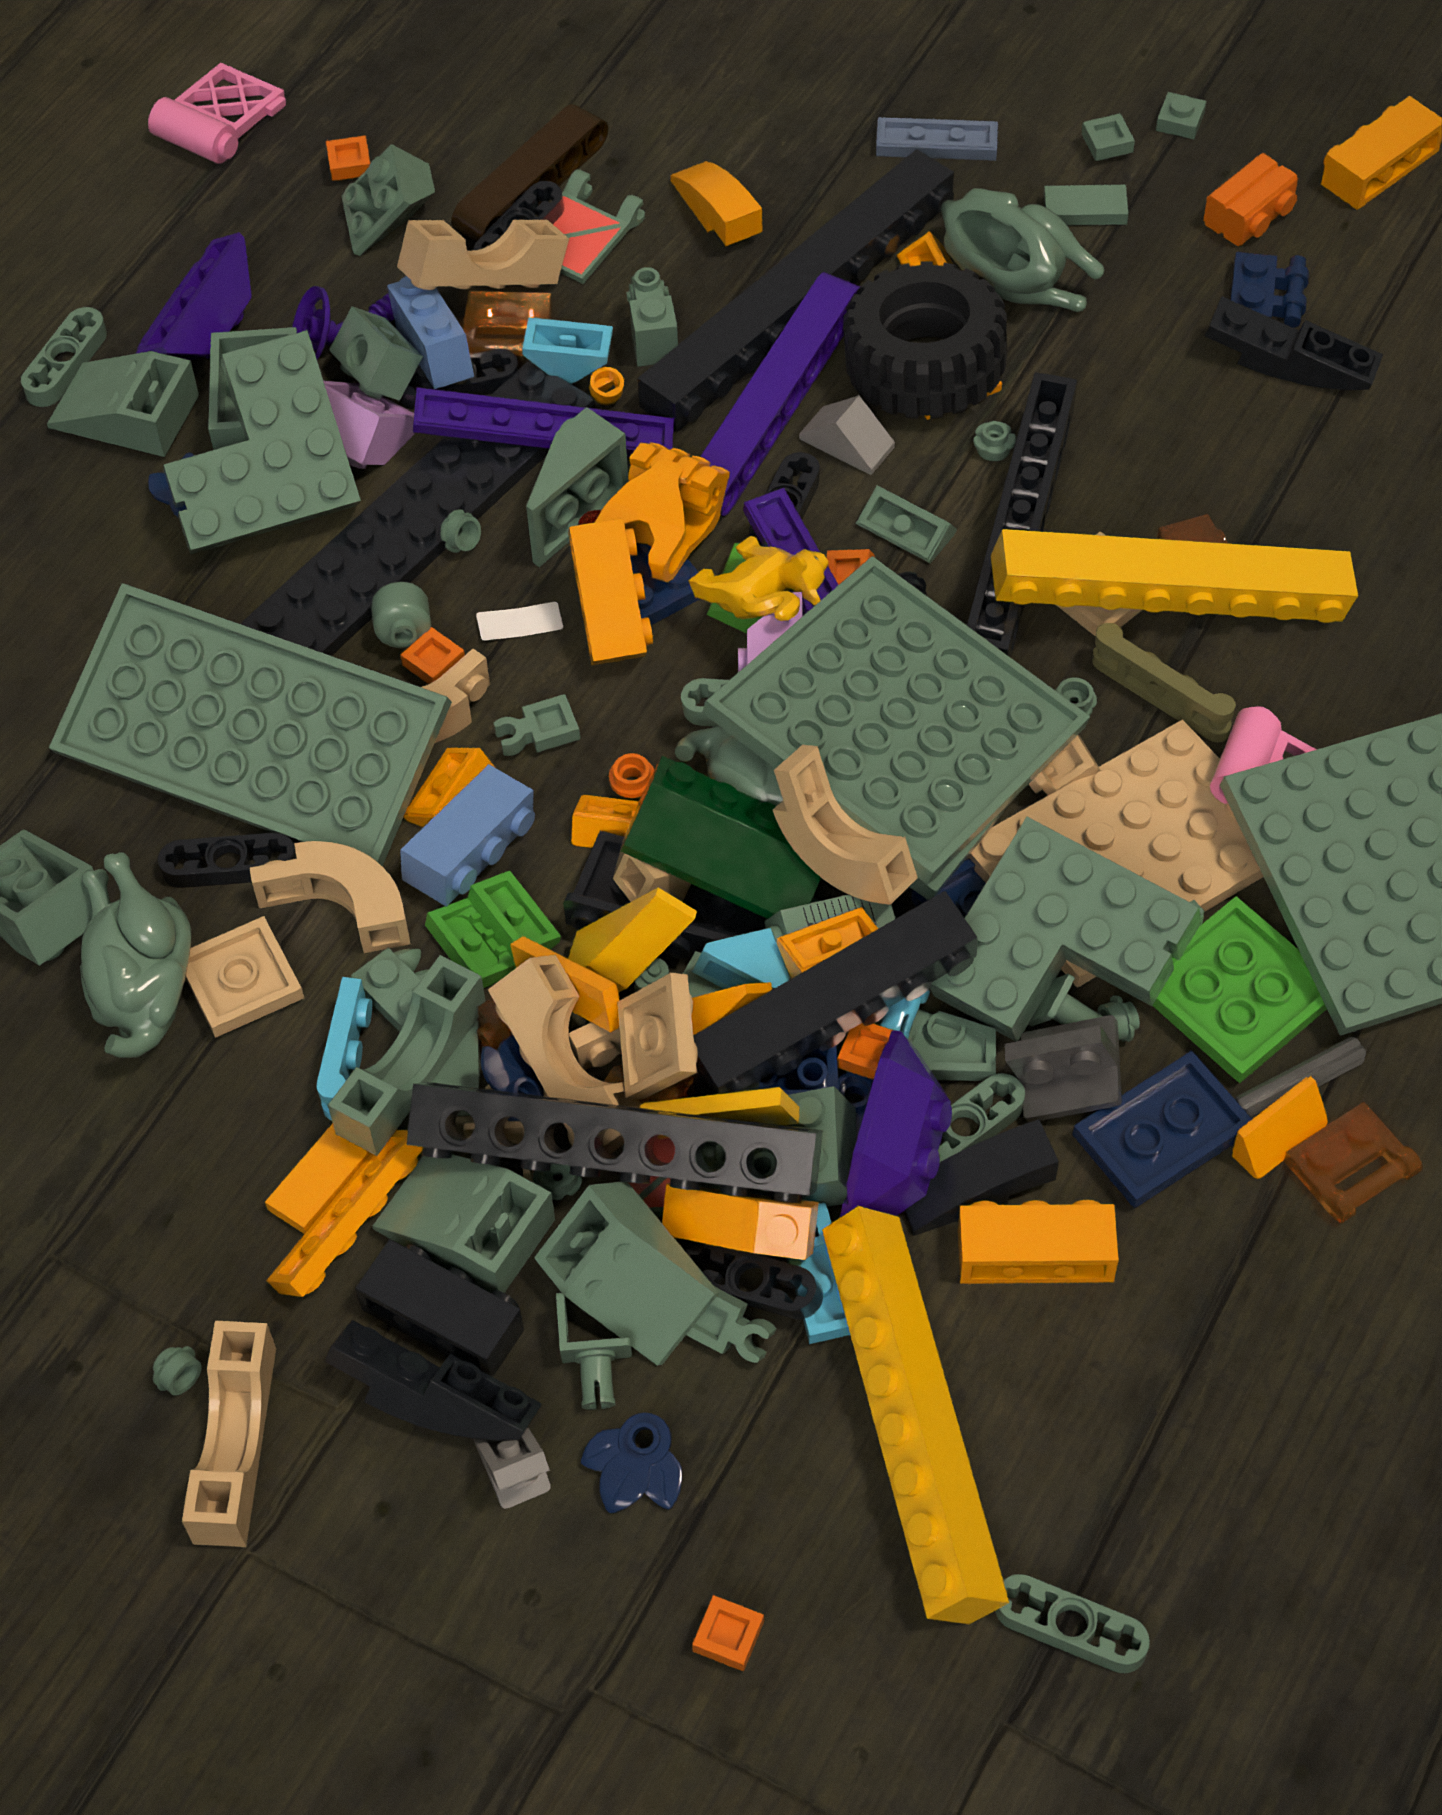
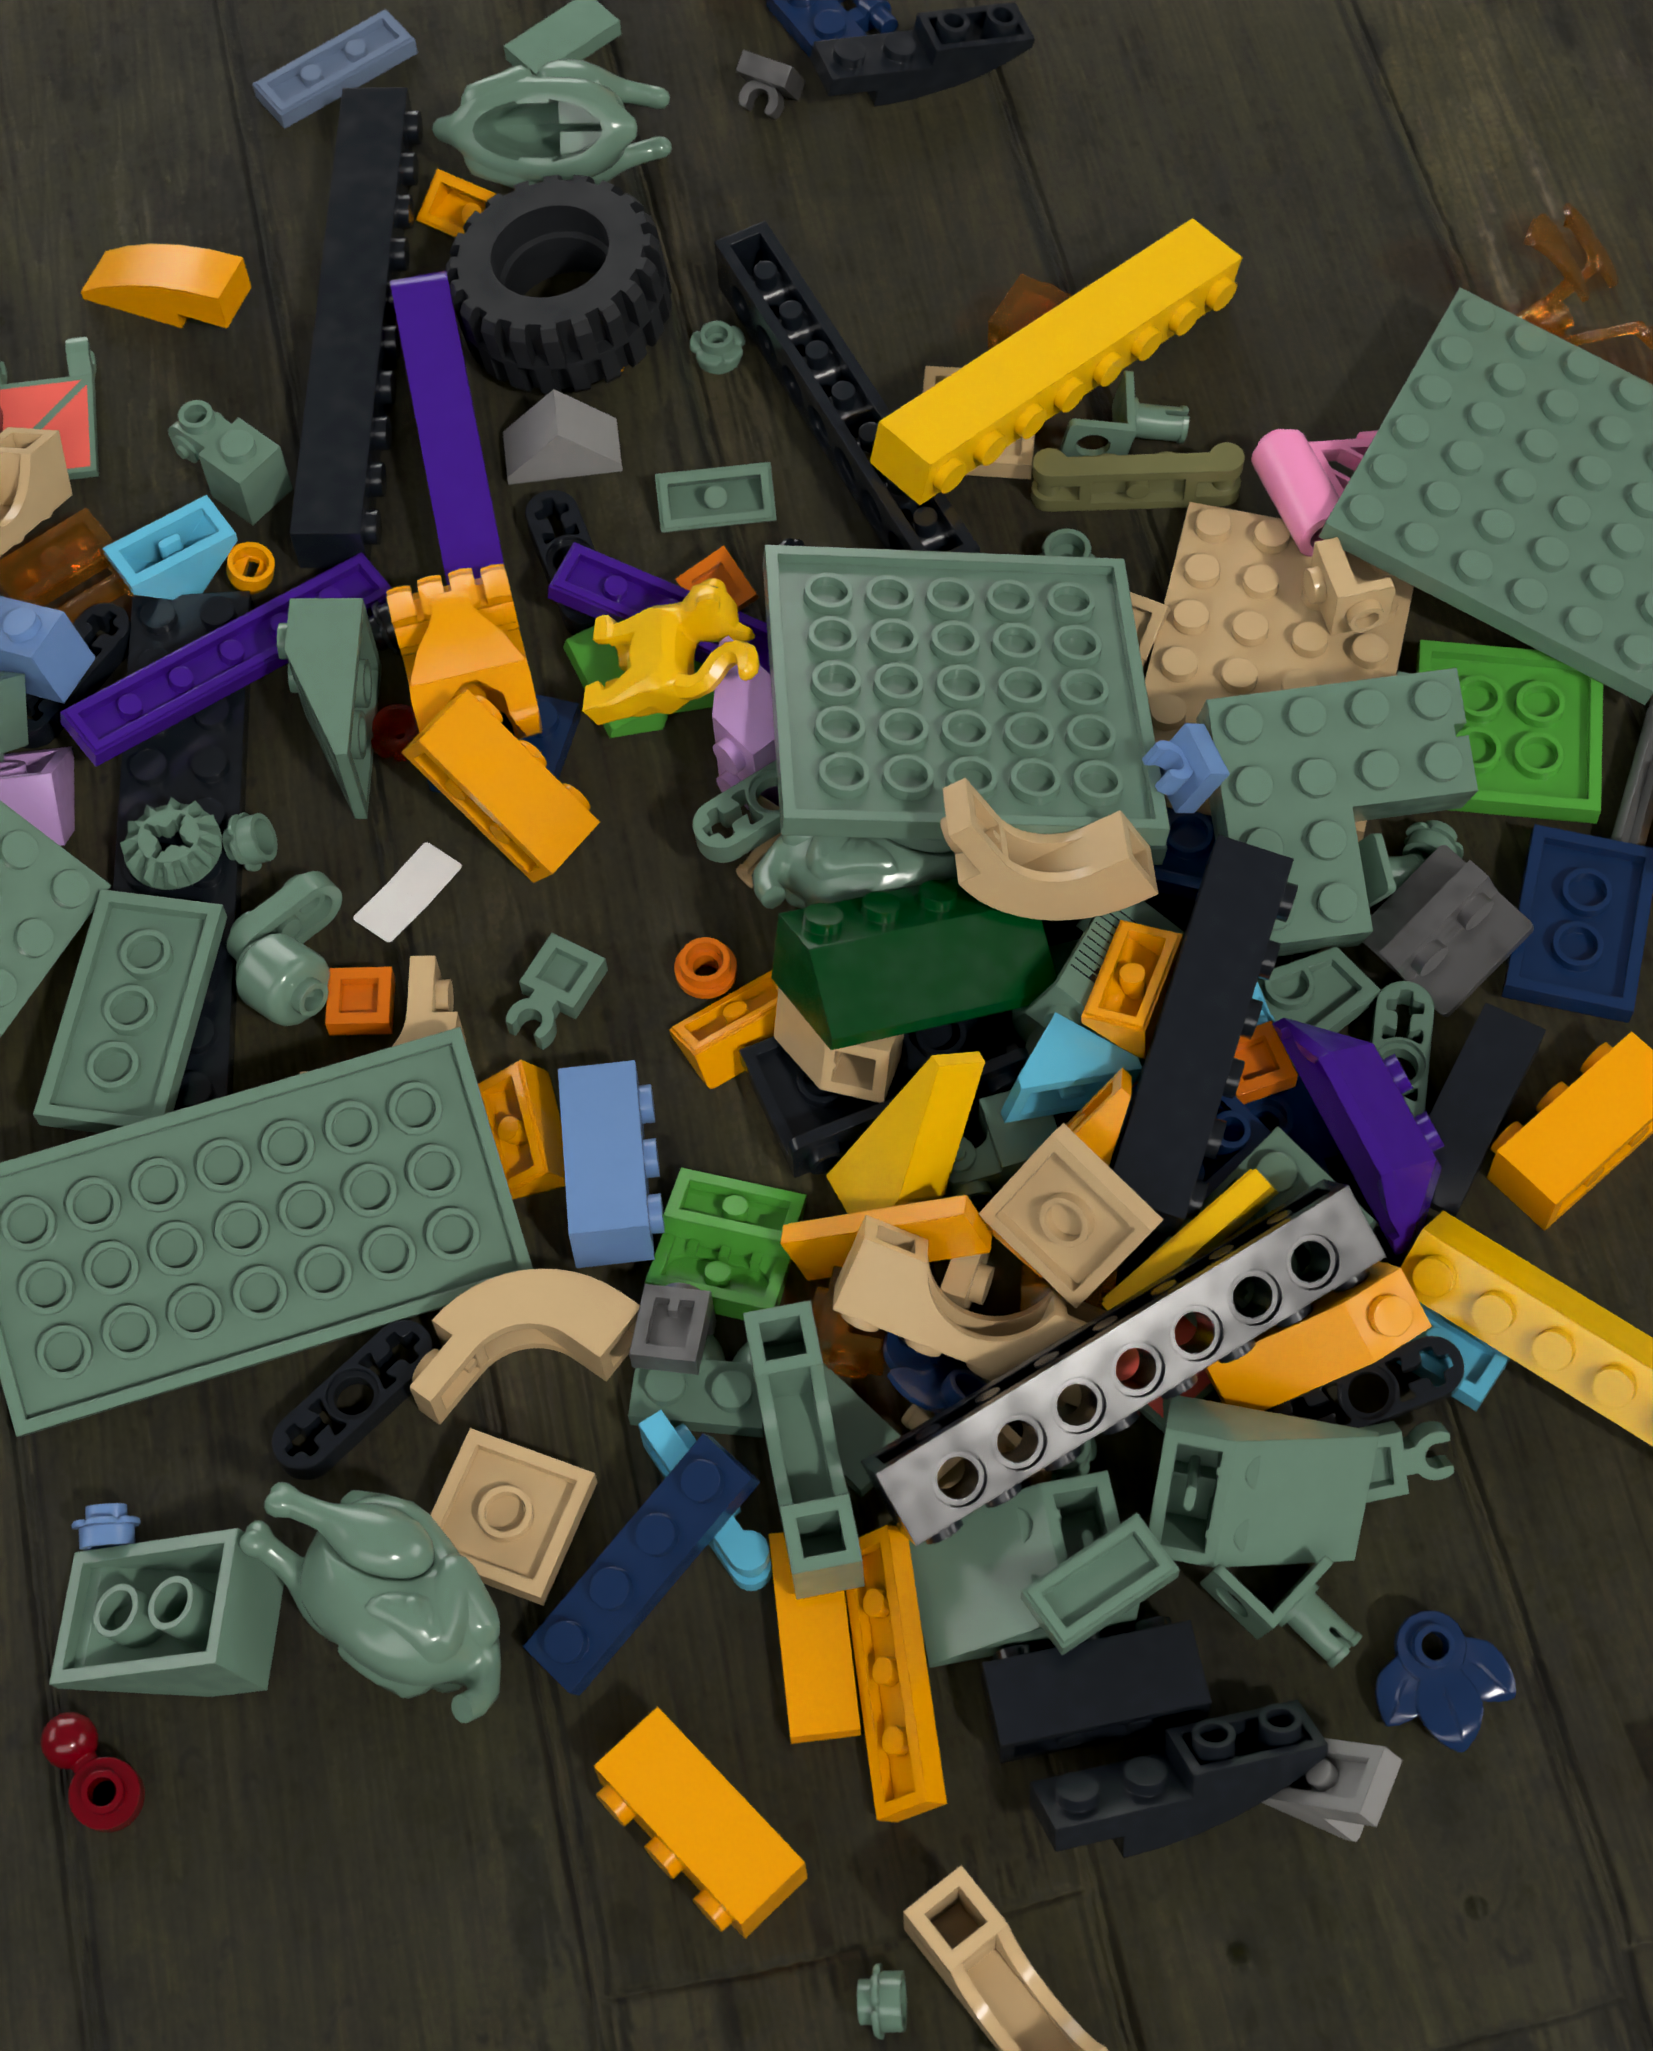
camera: 40 degrees left, 5 degrees up
none -> sand green plate [33,889,227,1133]
none -> medium blue plate [71,1503,141,1550]
none -> sand green gear [120,797,222,890]
none -> sand green plate [227,871,342,962]
none -> dark blue plate [523,1433,760,1696]
none -> light orange brick [594,1706,808,1939]
none -> flat silver bracket [629,1283,716,1375]
none -> flat silver tile [736,50,806,120]
none -> sand green tile [1020,1513,1180,1655]
none -> sand green bracket [1059,371,1189,457]
none -> medium blue tile [1142,723,1230,813]
none -> tan bracket [1303,537,1396,635]

